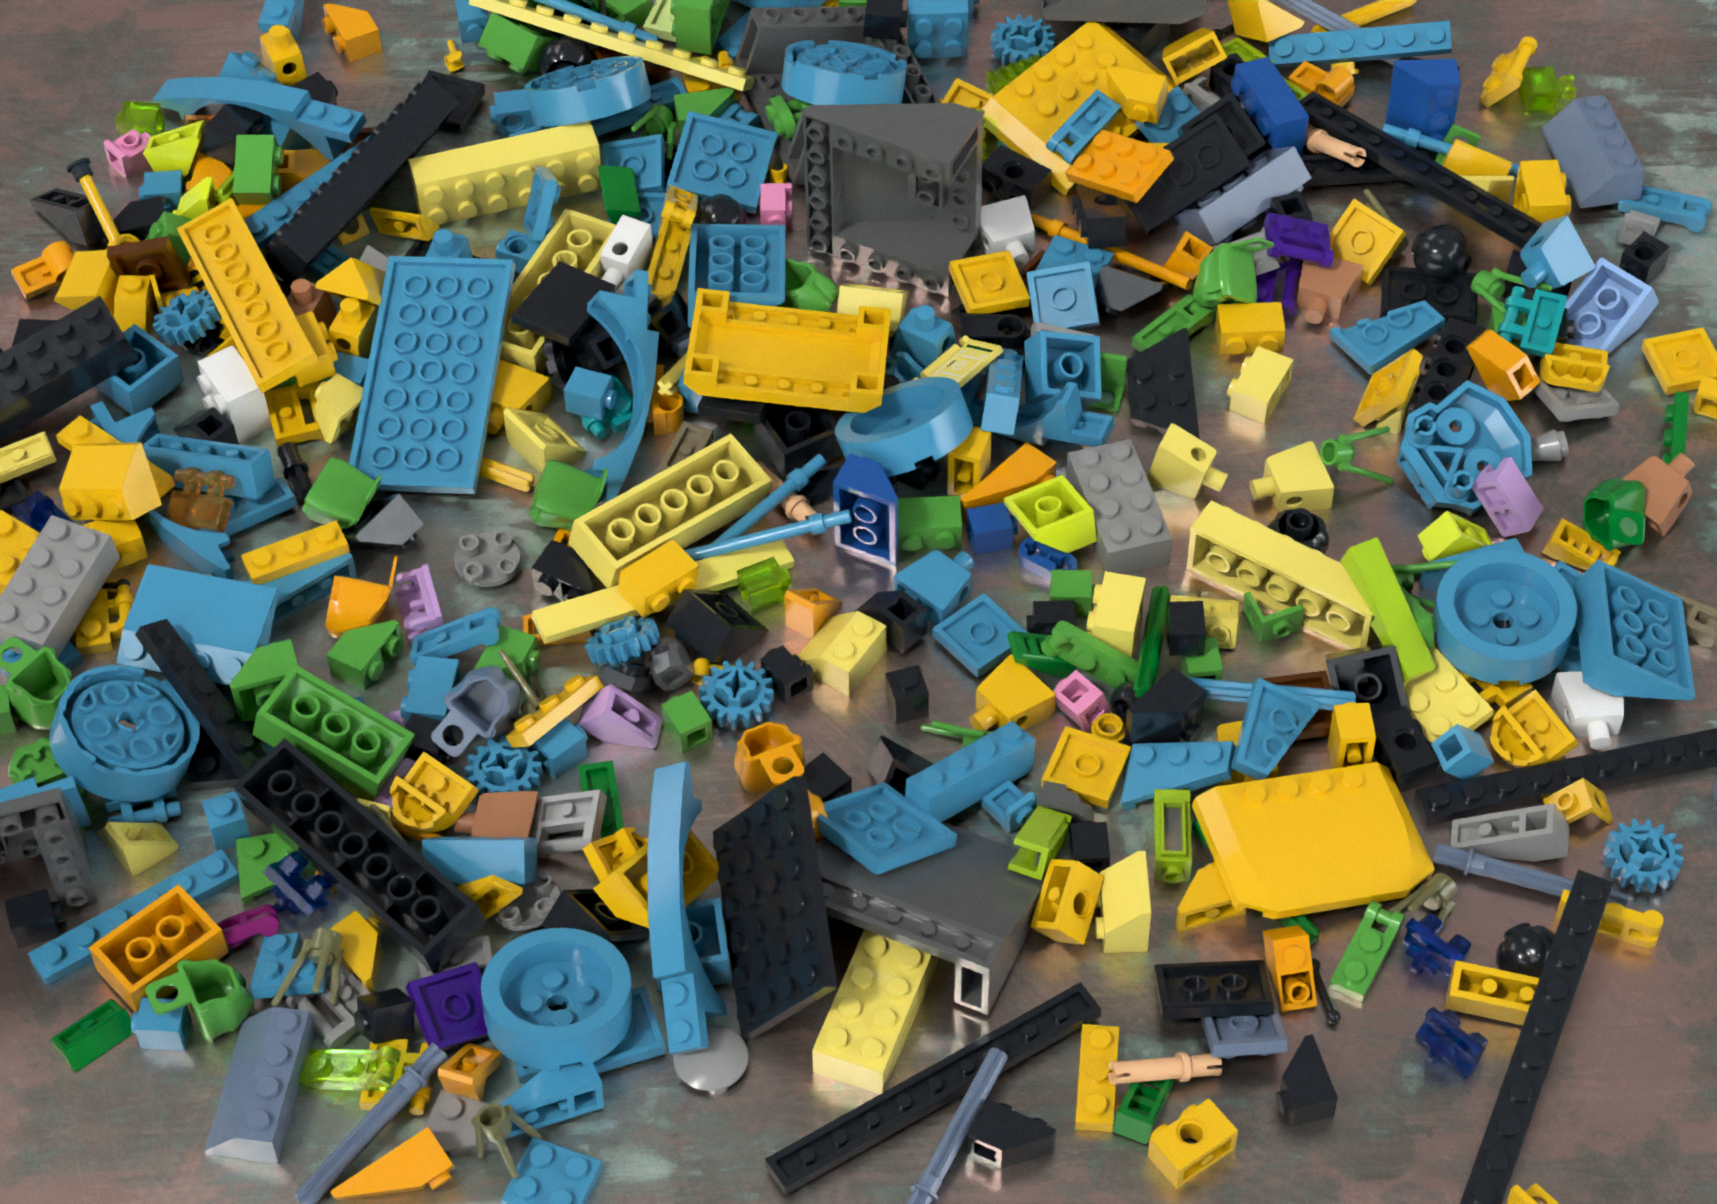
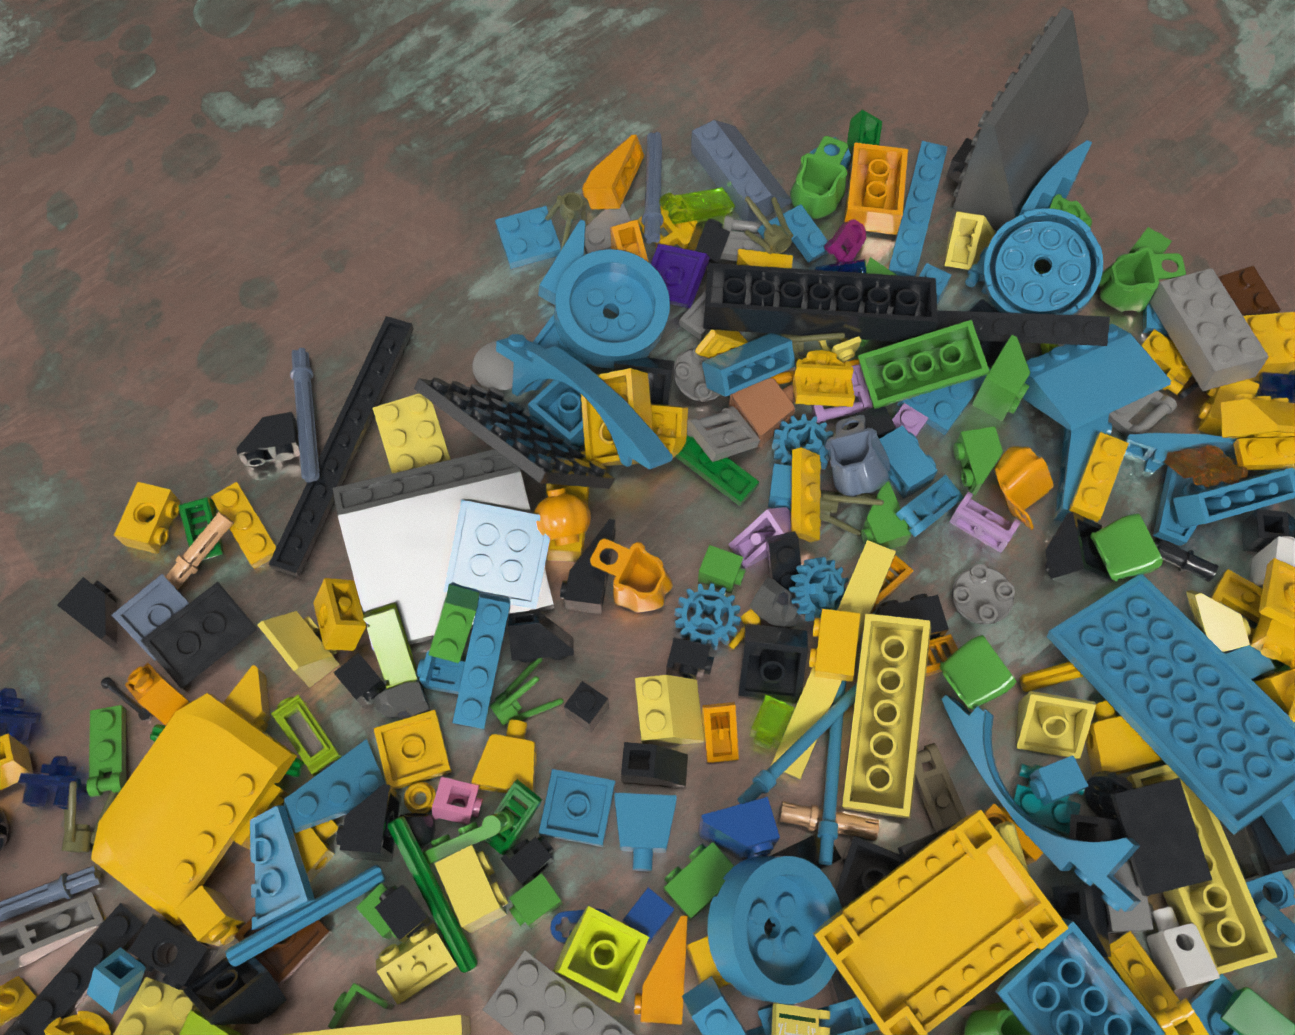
camera: 140 degrees right, 15 degrees up
none -> bright green brick [428,584,479,663]

